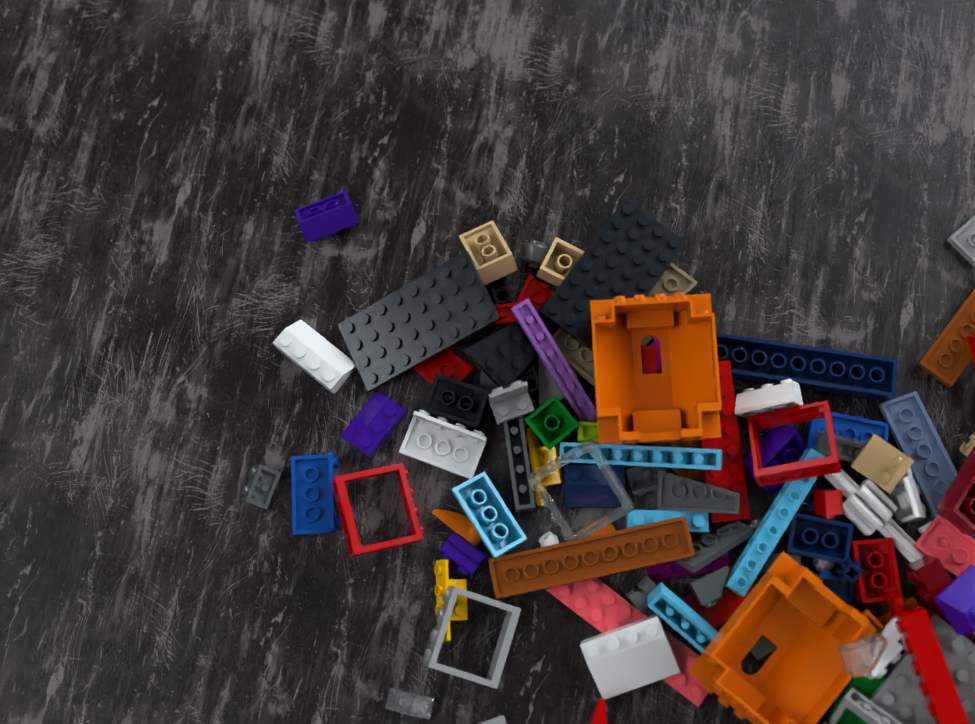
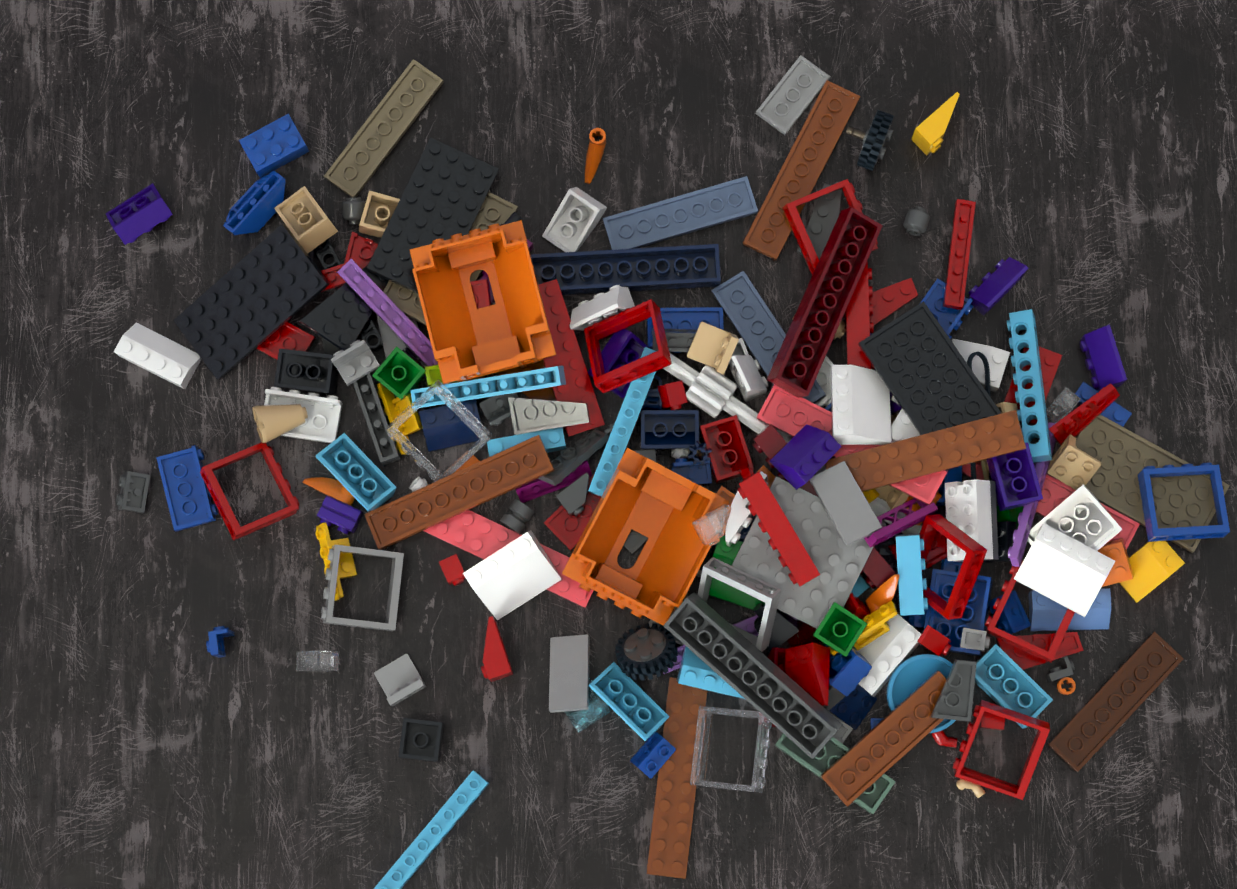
camera: 10 degrees left, 5 degrees up
dark purple slope [340,391,406,460] -> none
medium azure brick [647,583,718,653] -> none
none -> blue bracket [206,626,235,658]
none -> blue wedge [223,170,286,235]
none -> blue brick [239,114,309,178]
none -> tan cone [252,404,308,443]
none -> dark tan plate [324,59,444,198]
none -> red brick [439,554,465,586]
none -> white slope [542,187,607,252]
none -> orange piece [585,128,606,184]
none -> sand blue plate [603,176,758,250]

